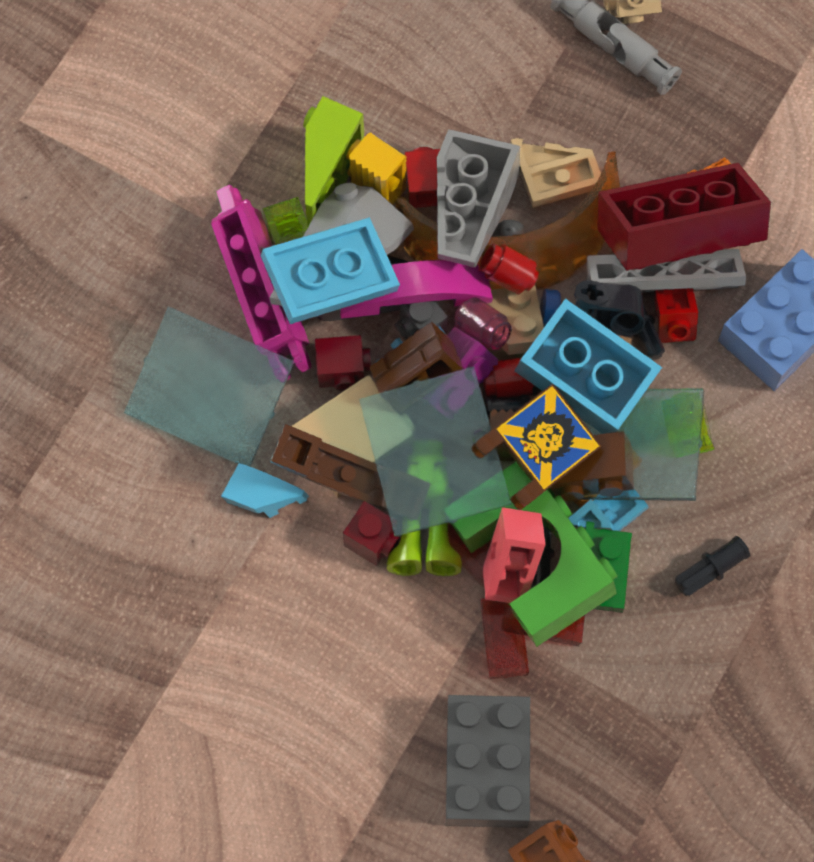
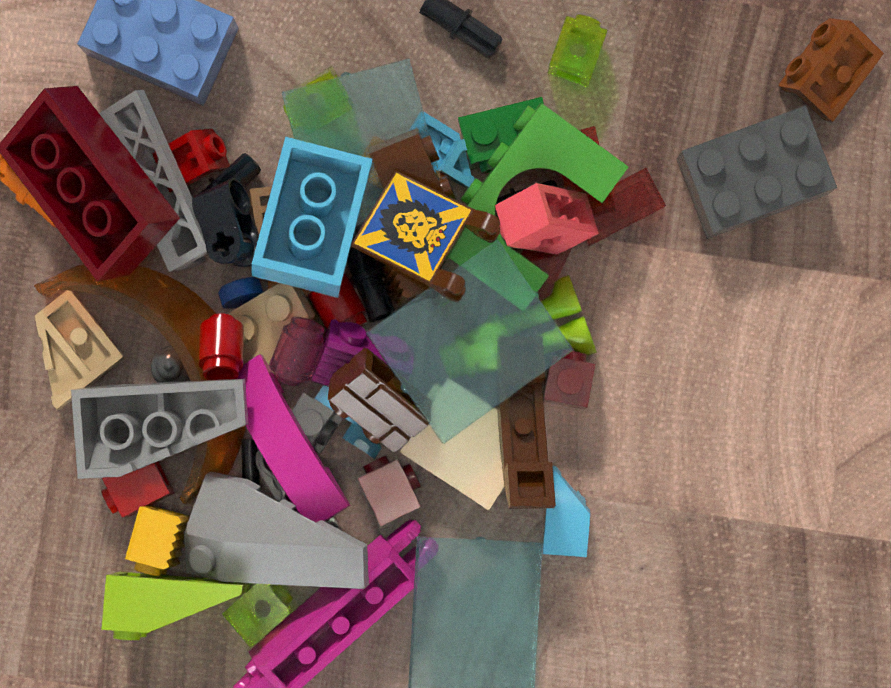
camera: 110 degrees left, 15 degrees up
medium azure plate [260,217,400,324] -> none
none -> clear neon green brick [547,14,608,87]

